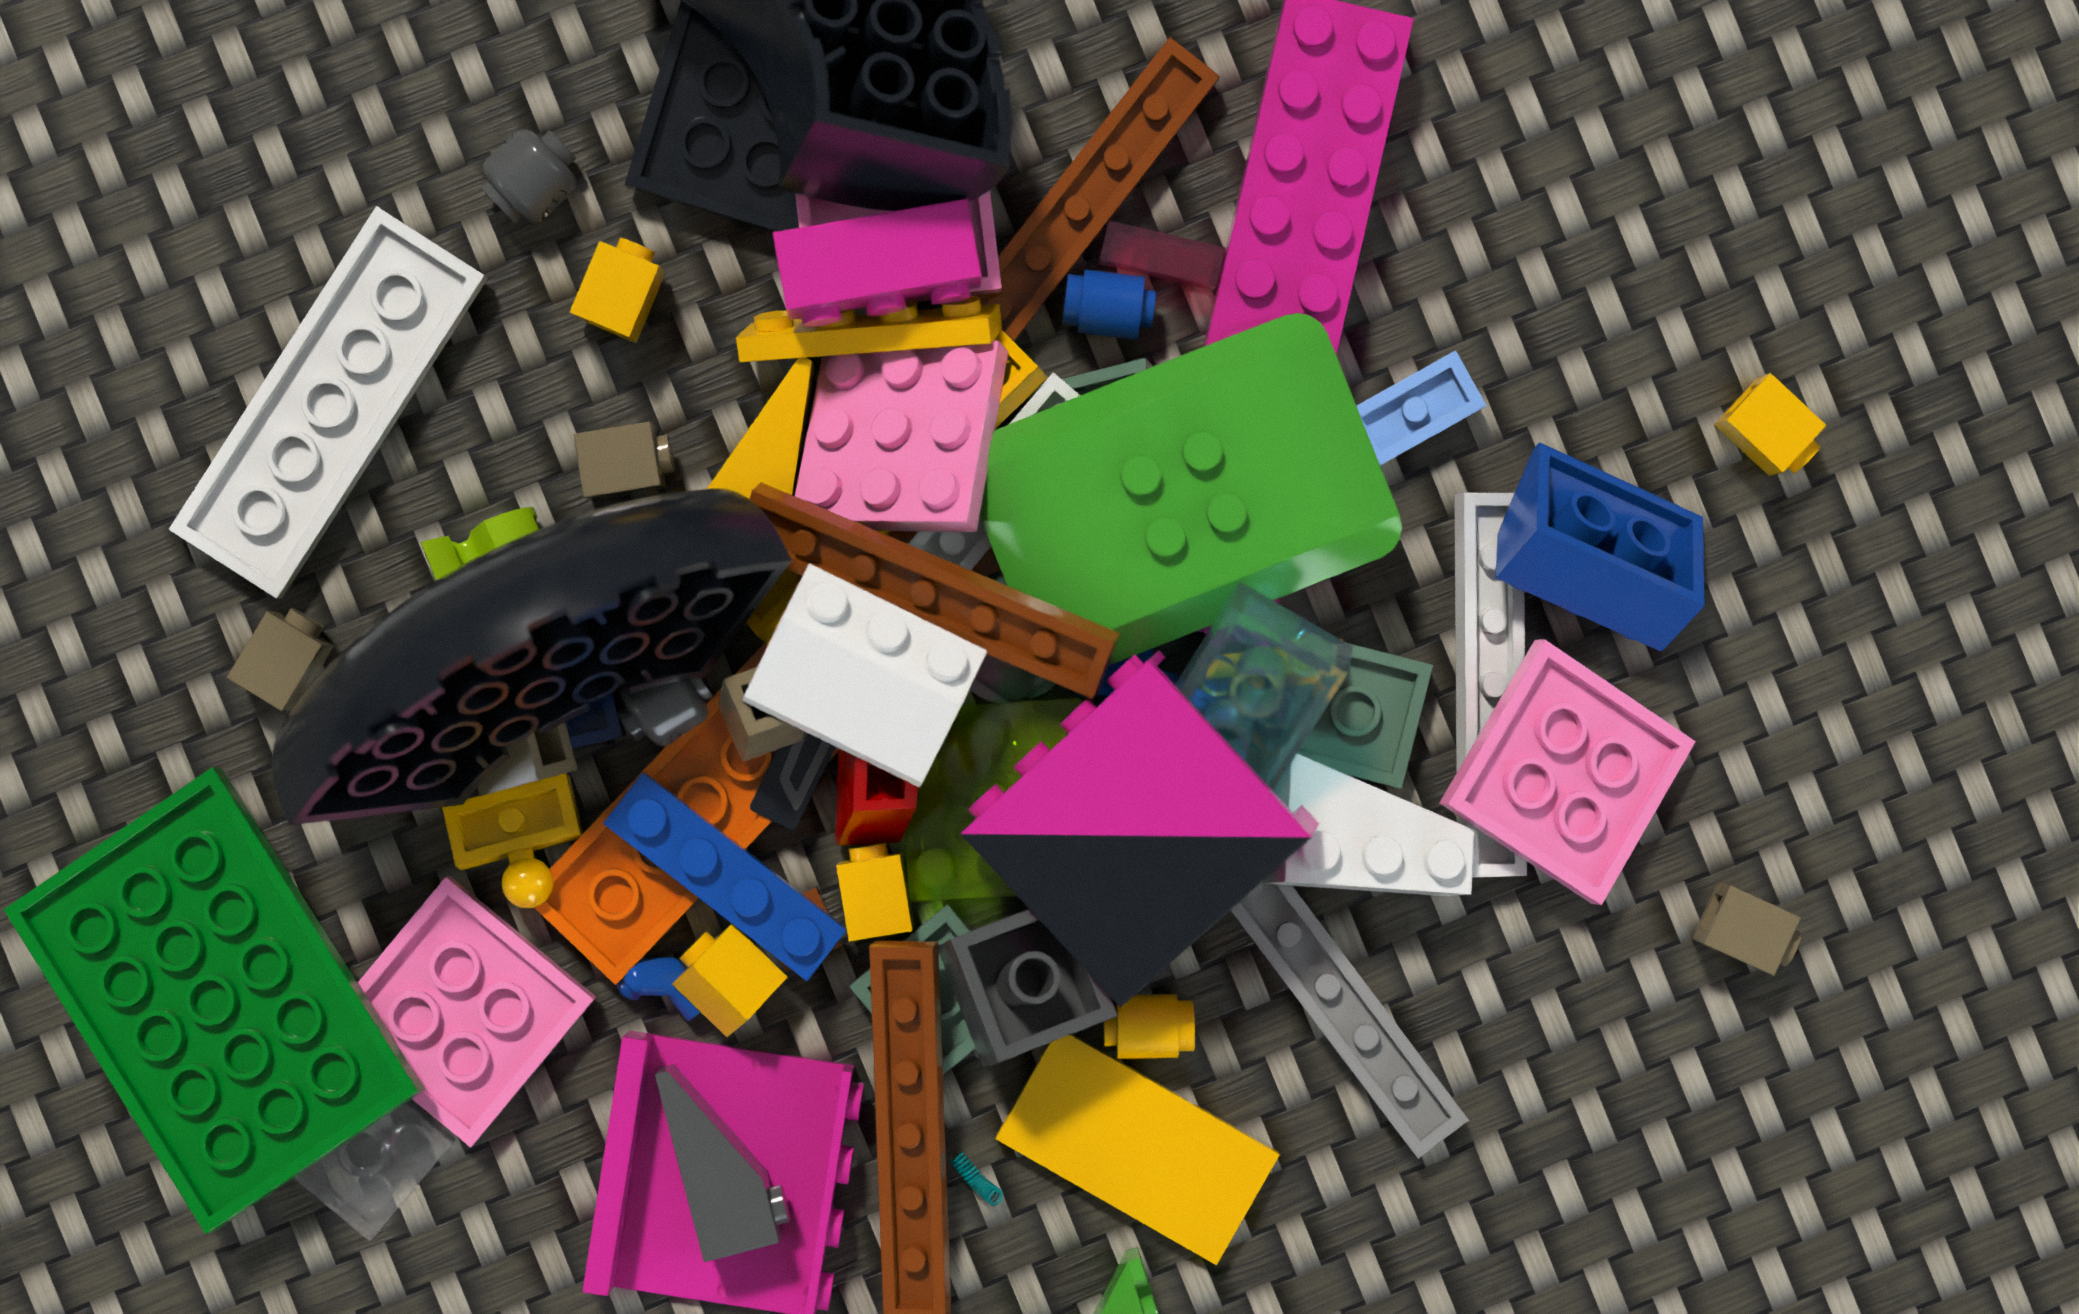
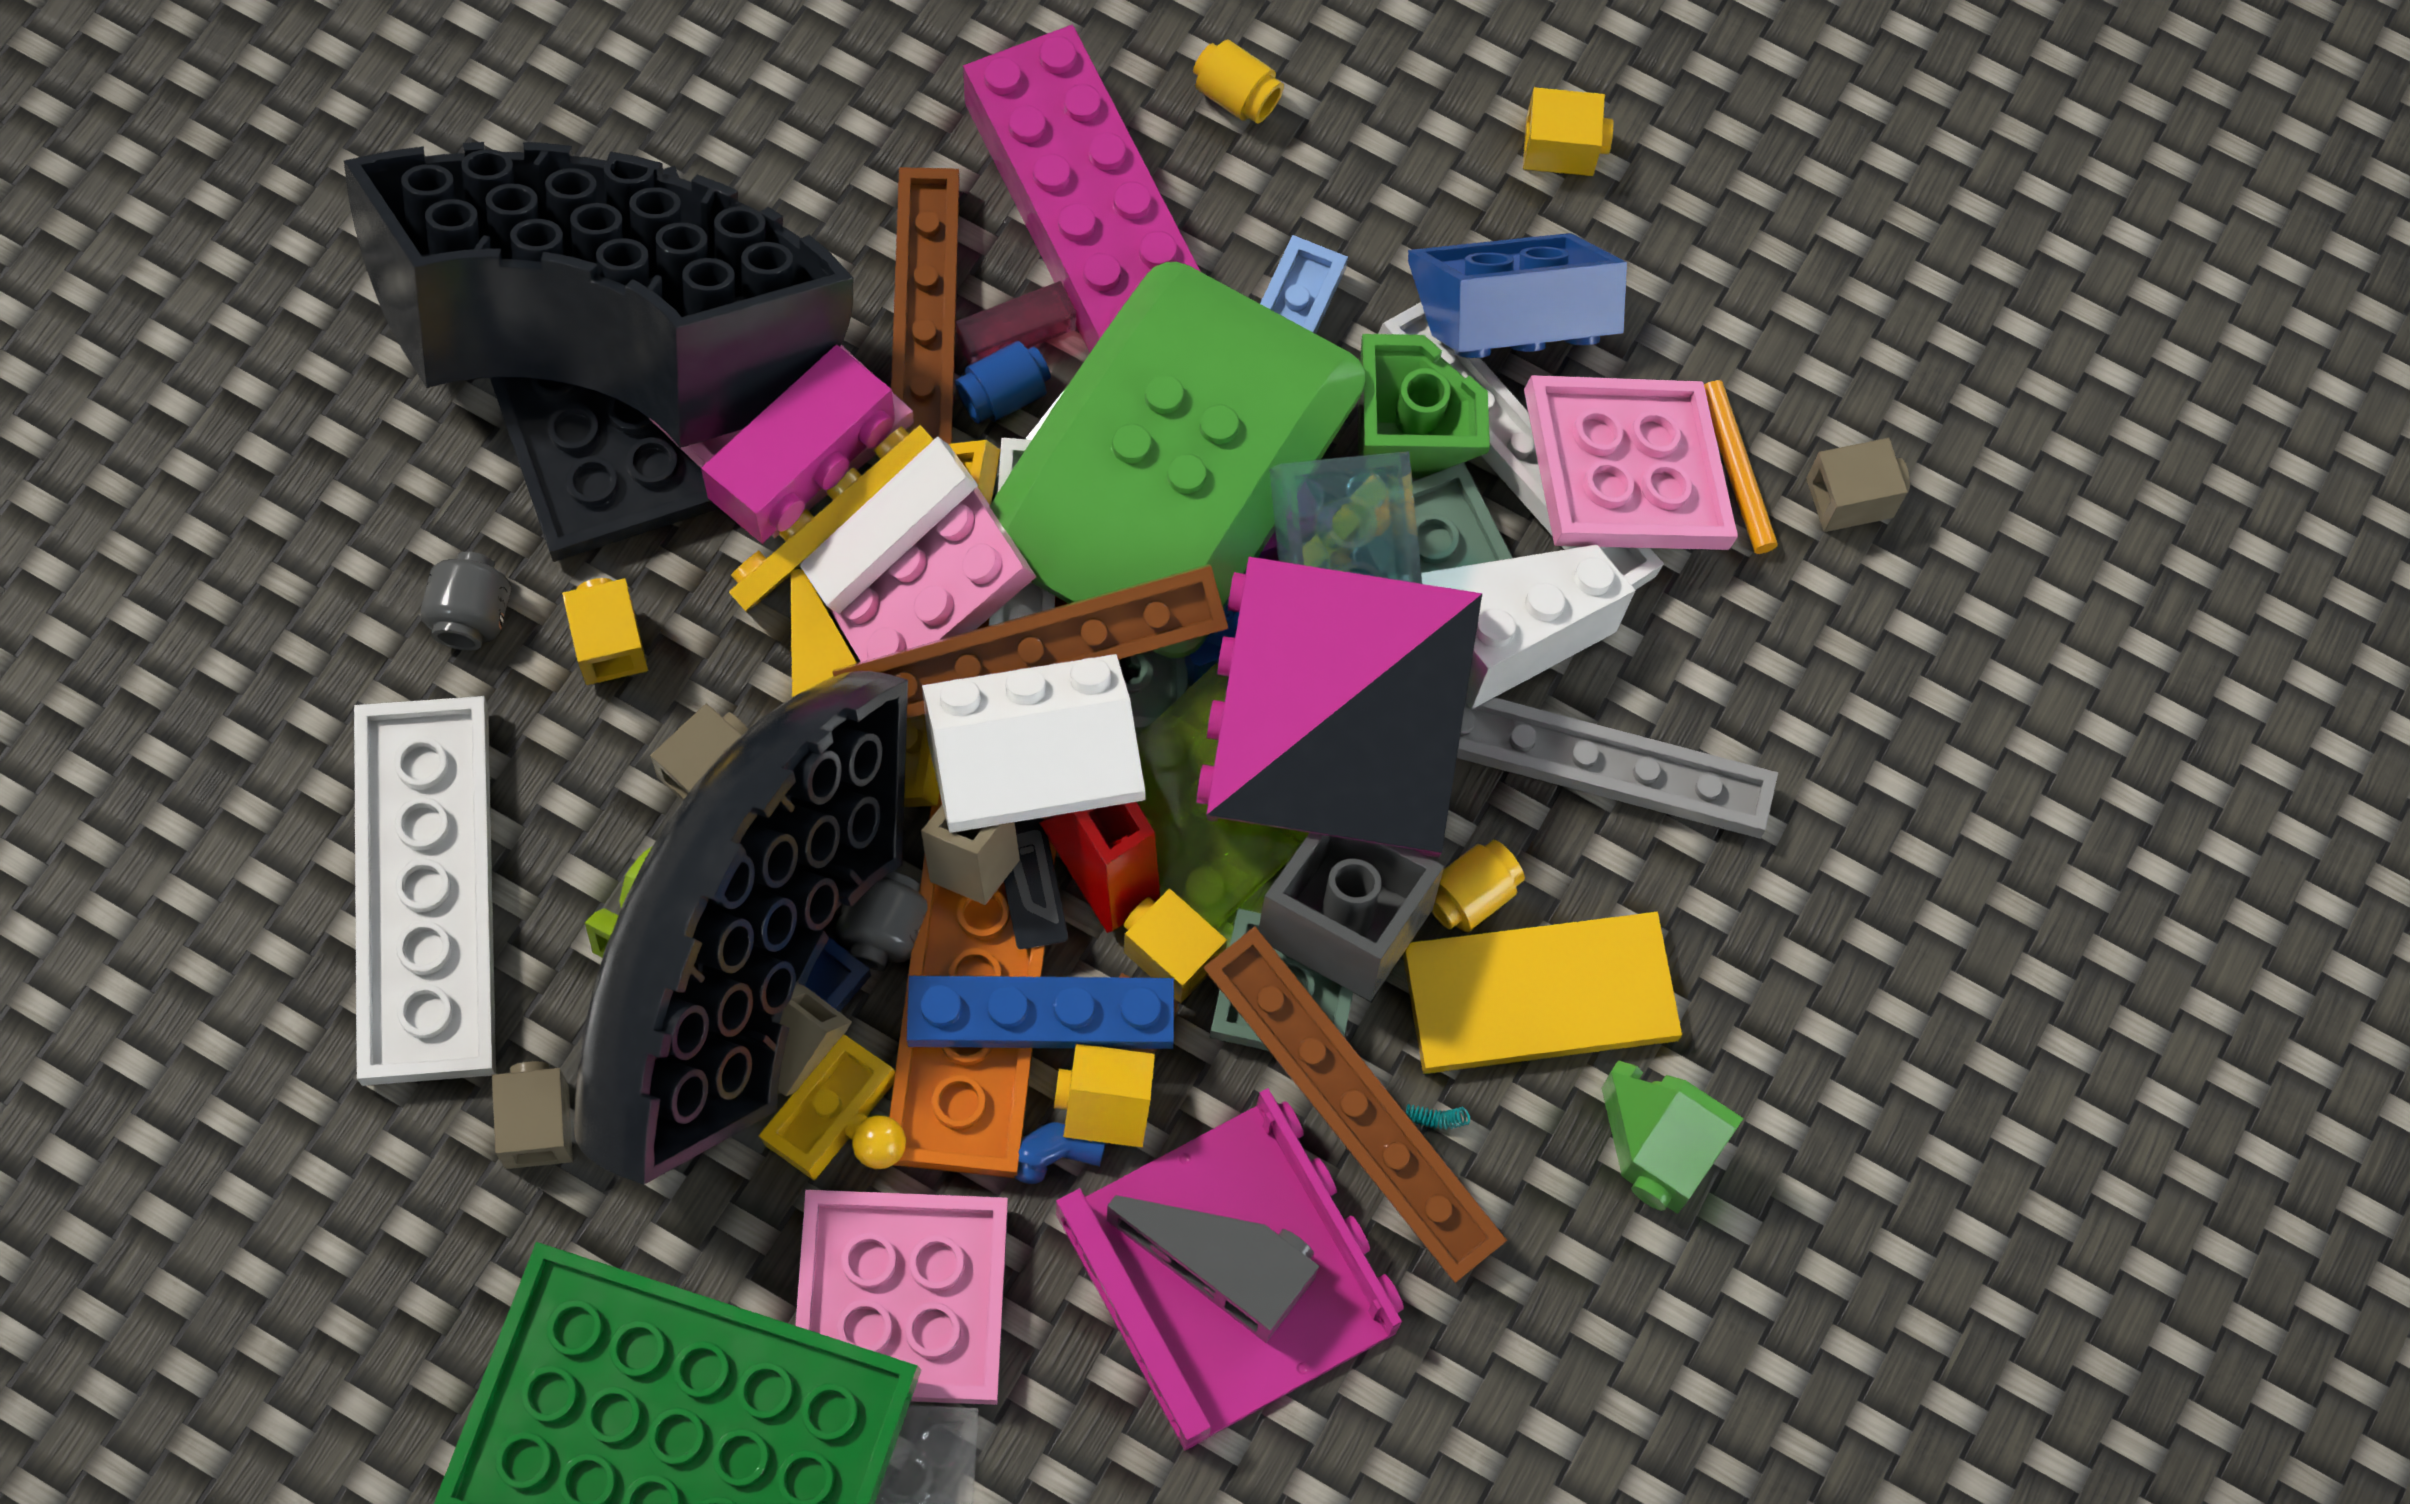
camera: 50 degrees left, 20 degrees down
none -> white tile [800,436,978,614]
none -> yellow brick [1193,39,1284,124]
none -> bright green slope [1357,334,1490,479]
none -> light orange bar [1704,380,1778,554]

